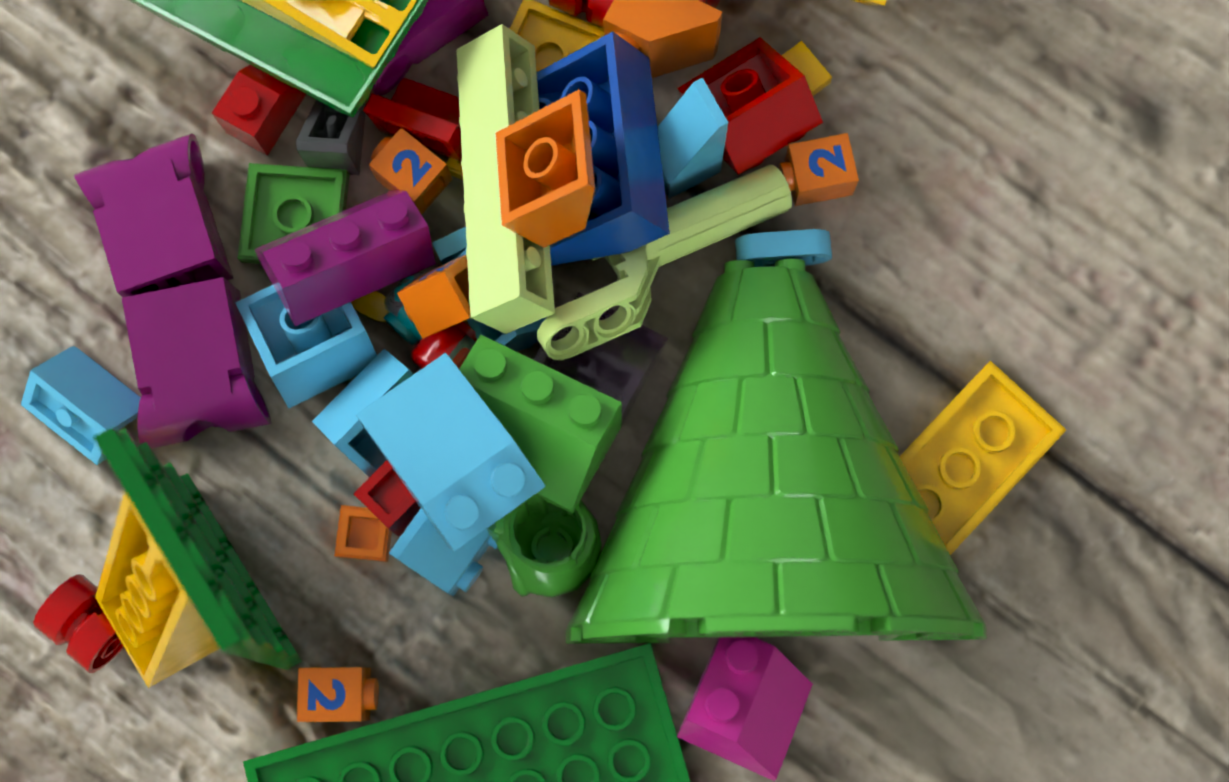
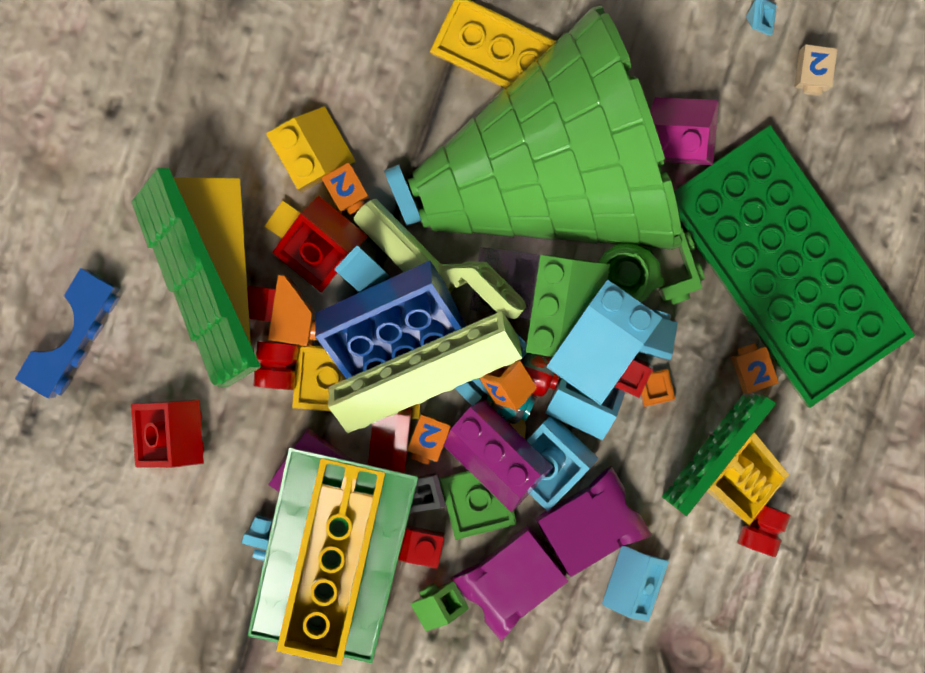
camera: 110 degrees left, 10 degrees up
orange slope [496,89,595,248] -> none
none -> yellow slope [266,106,356,193]
none -> bright green brick [410,581,469,631]
none -> bright green bracket [659,227,705,304]

